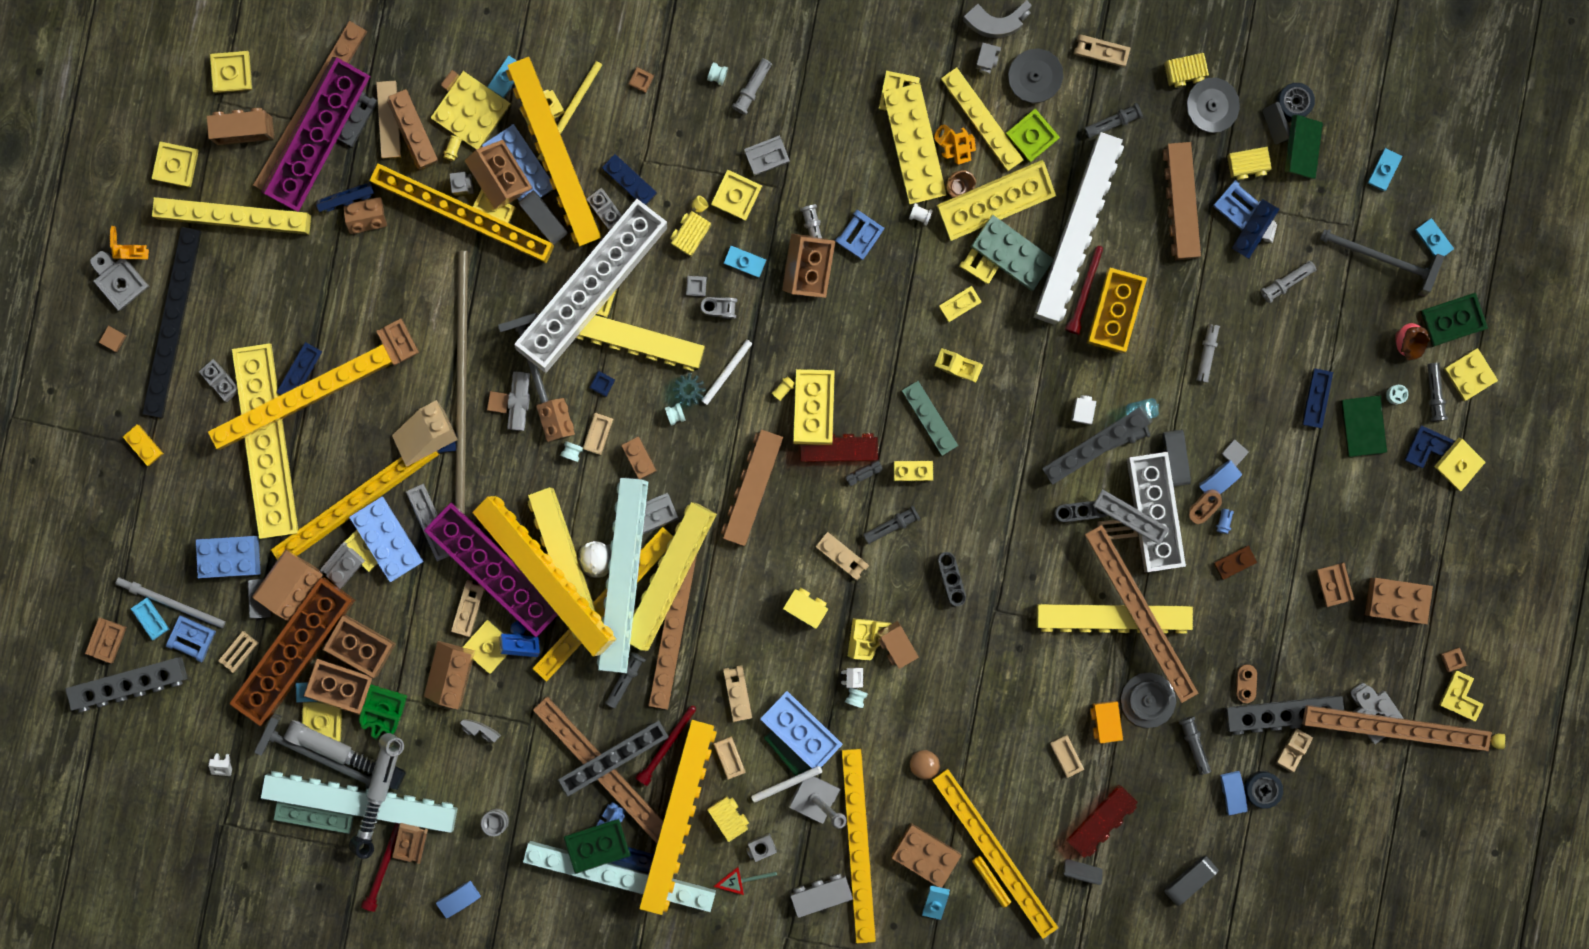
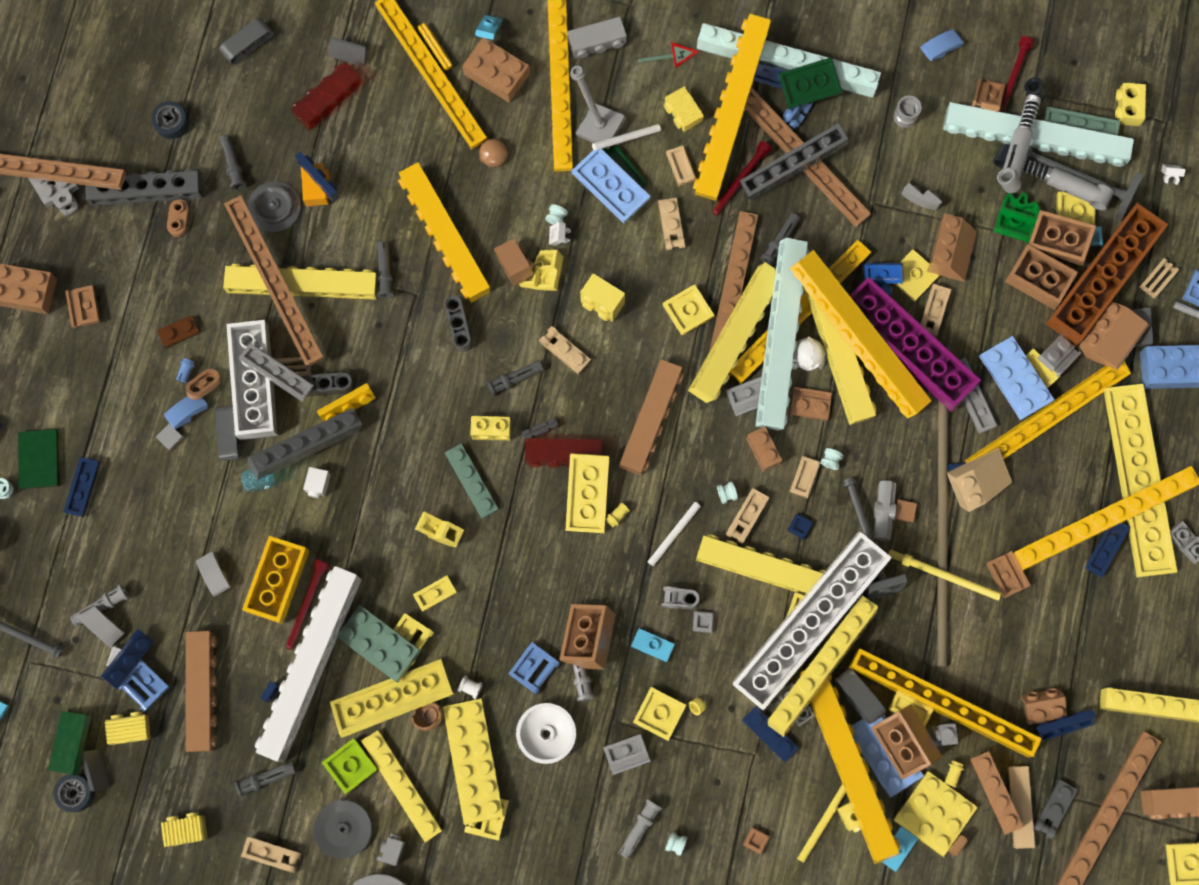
camera: 175 degrees left, 10 degrees down
magenta brick [261,57,370,212] -> none
medium nougat bracket [537,398,575,442] -> none
light yellow brick [670,211,711,257] -> none
clear light blue gear [673,373,706,406] -> none
light grey brick [746,833,777,862] -> none
light orange piece [934,124,976,165] -> none
tan tile [1050,735,1084,778] -> none
dark grey piece [1187,77,1240,133] -> none
light grey pin [1196,324,1220,383] -> none
medium blue slope [1221,771,1247,815] -> none
tan slope [1276,728,1313,773] -> none
none -> light grey slope [80,606,125,648]
none -> light grey slope [196,551,231,597]
none -> dark blue tile [260,681,280,703]
none -> dark blue plate [294,152,339,203]
none -> yellow plate [317,383,376,422]
none -> dark grey pin [376,241,394,299]
none -> yellow brick [398,163,491,303]
none -> white dish [516,703,576,764]
none -> light yellow plate [662,284,715,336]
none -> tan plate [726,488,769,544]
none -> light yellow brick [768,596,878,737]
none -> medium nougat plate [790,387,832,421]
none -> light yellow bar [888,549,1001,601]
none -> light yellow brick [1115,83,1146,126]

